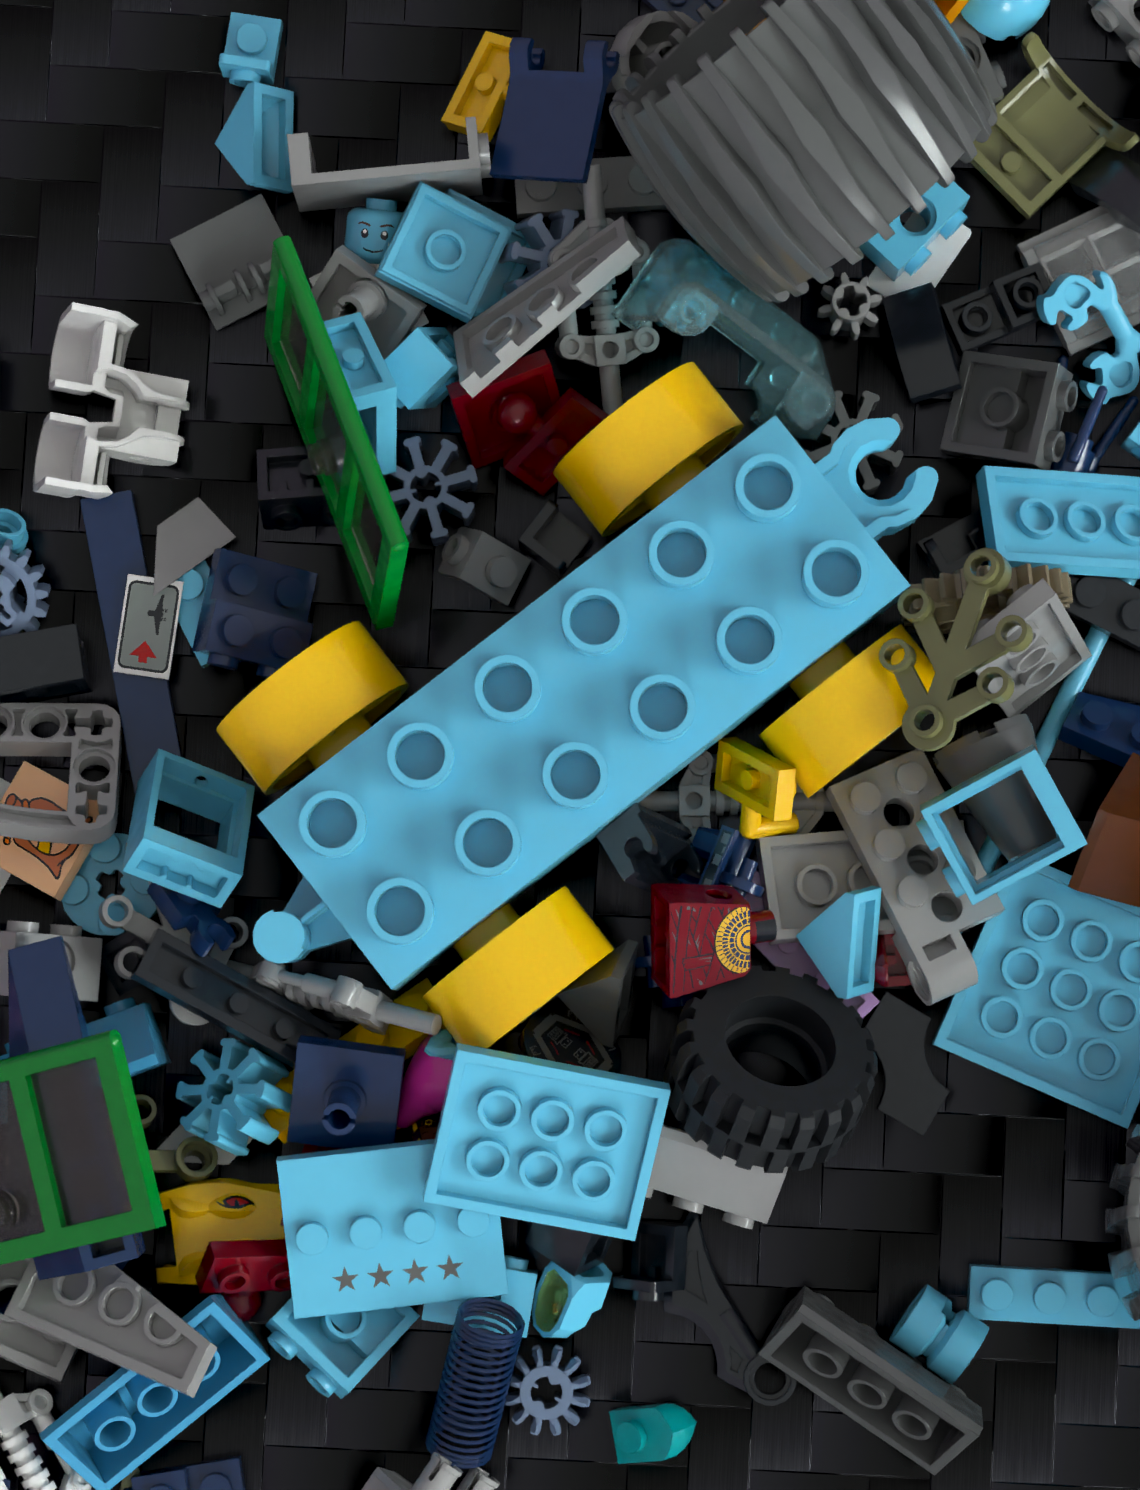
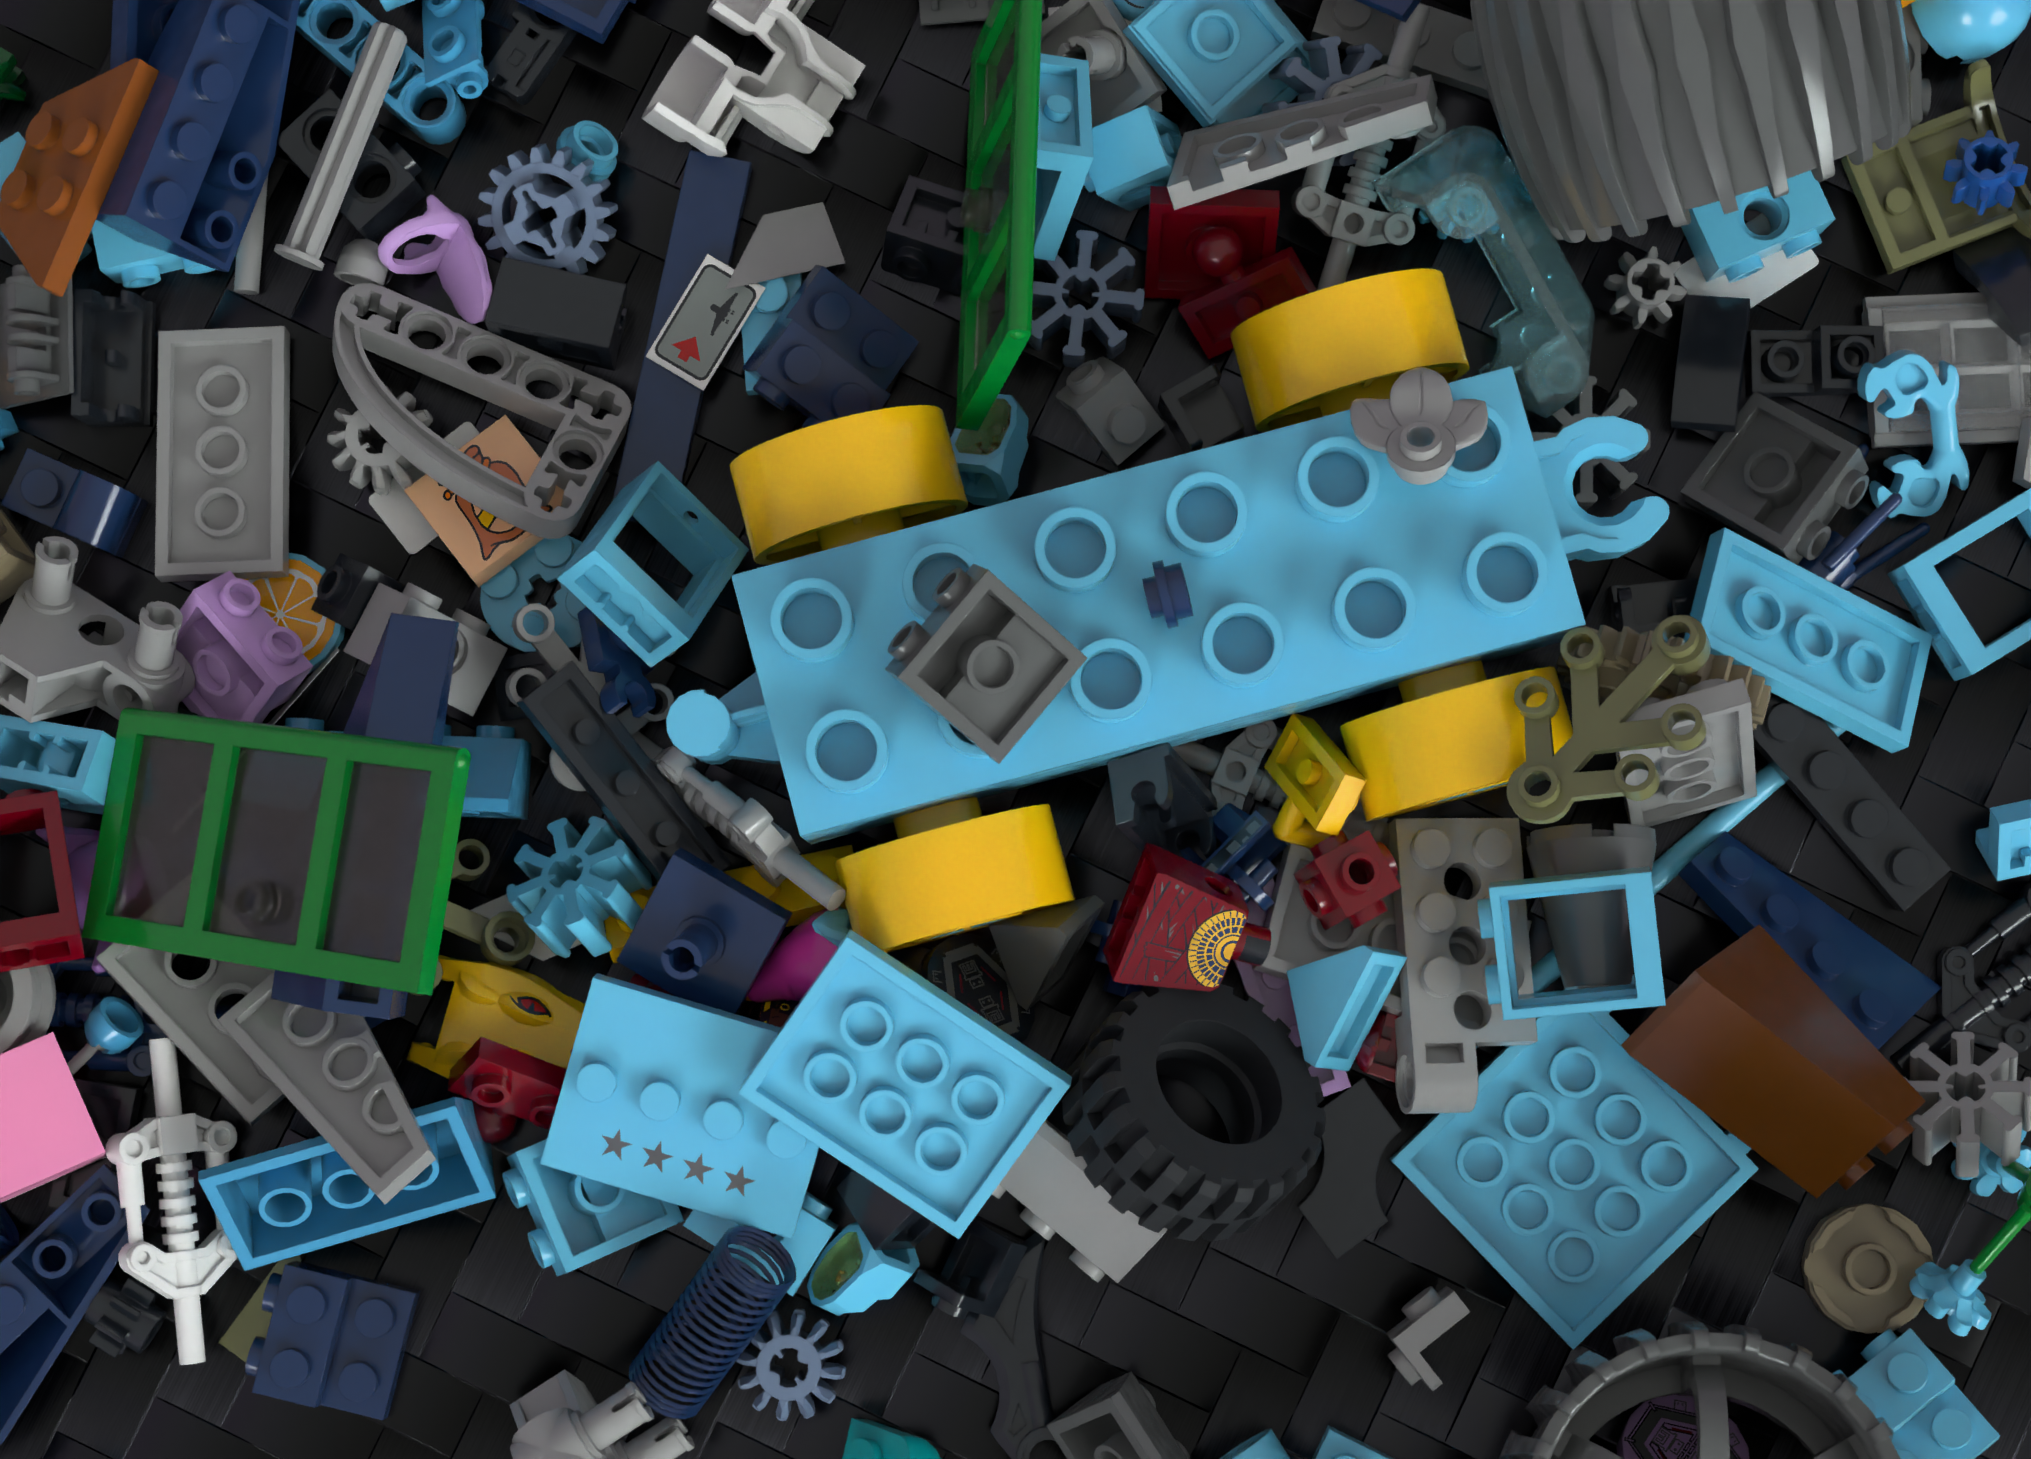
camera: 30 degrees right, 0 degrees up
none -> dark grey plate [885,564,1087,764]
none -> medium azure rock [950,394,1029,506]
none -> dark blue plate [1142,560,1194,629]
none -> dark red brick [1293,830,1402,931]
none -> light grey plate [1350,367,1488,485]
none -> light grey bracket [1386,1286,1470,1391]
none -> blue gear [1943,130,2028,216]

